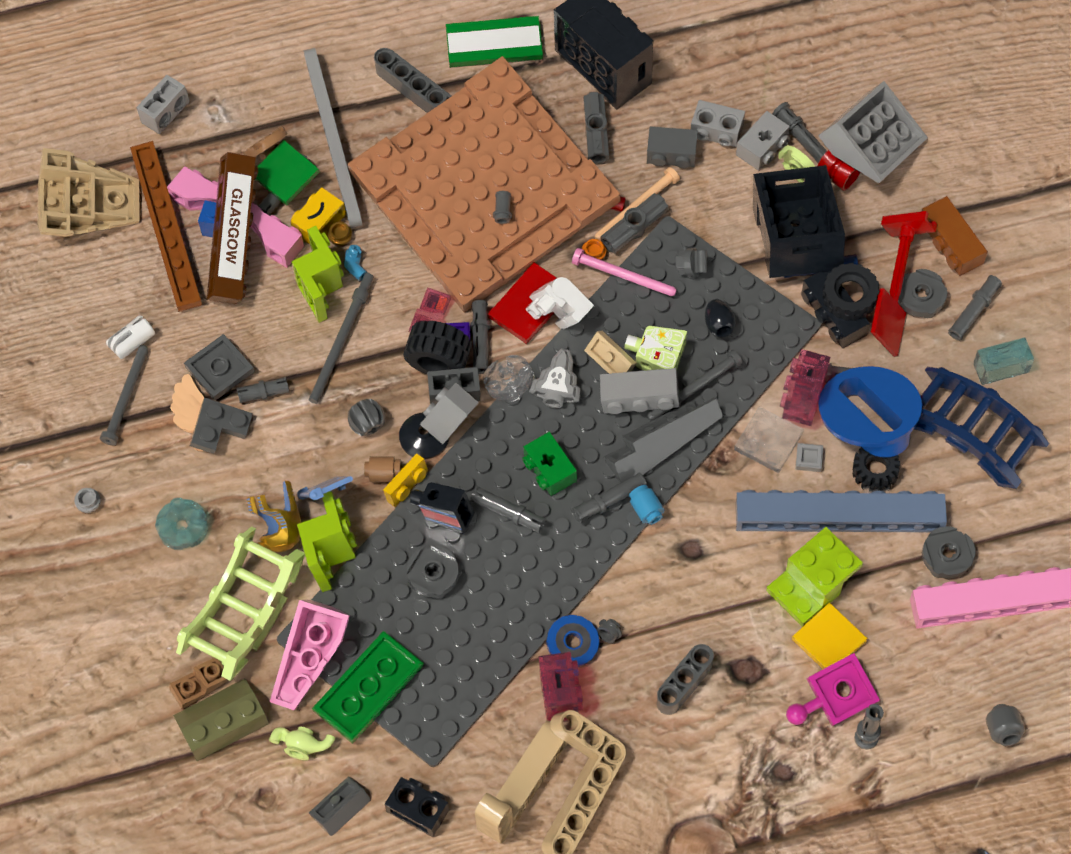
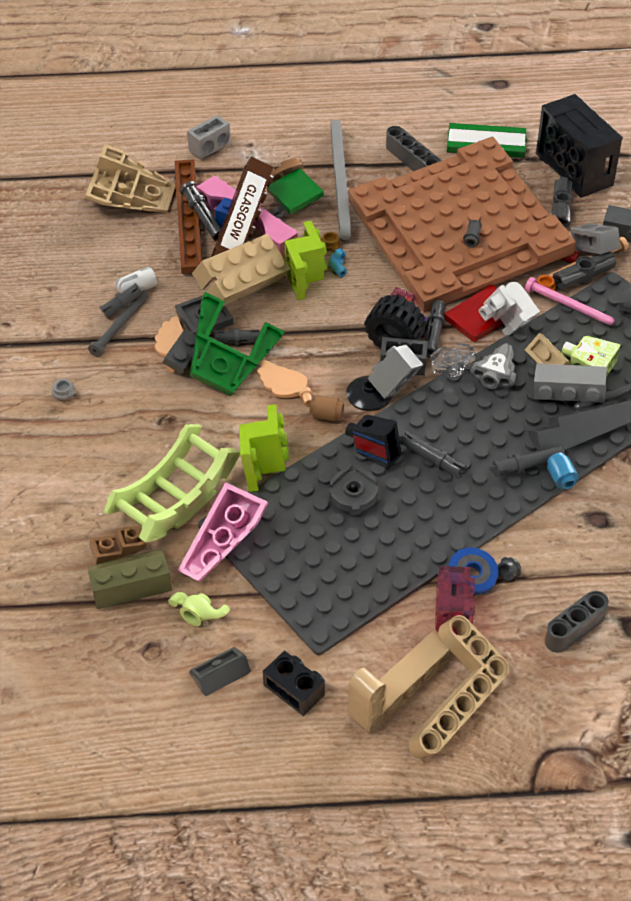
camera: 10 degrees right, 15 degrees down
clear light blue plate [155,498,208,550] -> none
pearl gold piece [247,481,301,558] -> none
yellow brick [290,187,346,244] -> none
medium blue door [297,476,353,500] -> none
dark grey bar [308,273,374,404] -> none
green tile [312,631,424,744] -> none
dark grey piece [348,399,385,436] -> none
yellow plate [383,453,428,507] -> none
green brick [522,431,577,496] -> none
none -> dark grey pin [99,283,143,319]
none -> dark grey pin [179,181,221,239]
none -> green wing [190,292,285,396]
none -> tan piece [192,234,290,306]
none -> light nougat animal [257,360,313,407]
none -> light grey brick [571,223,620,254]

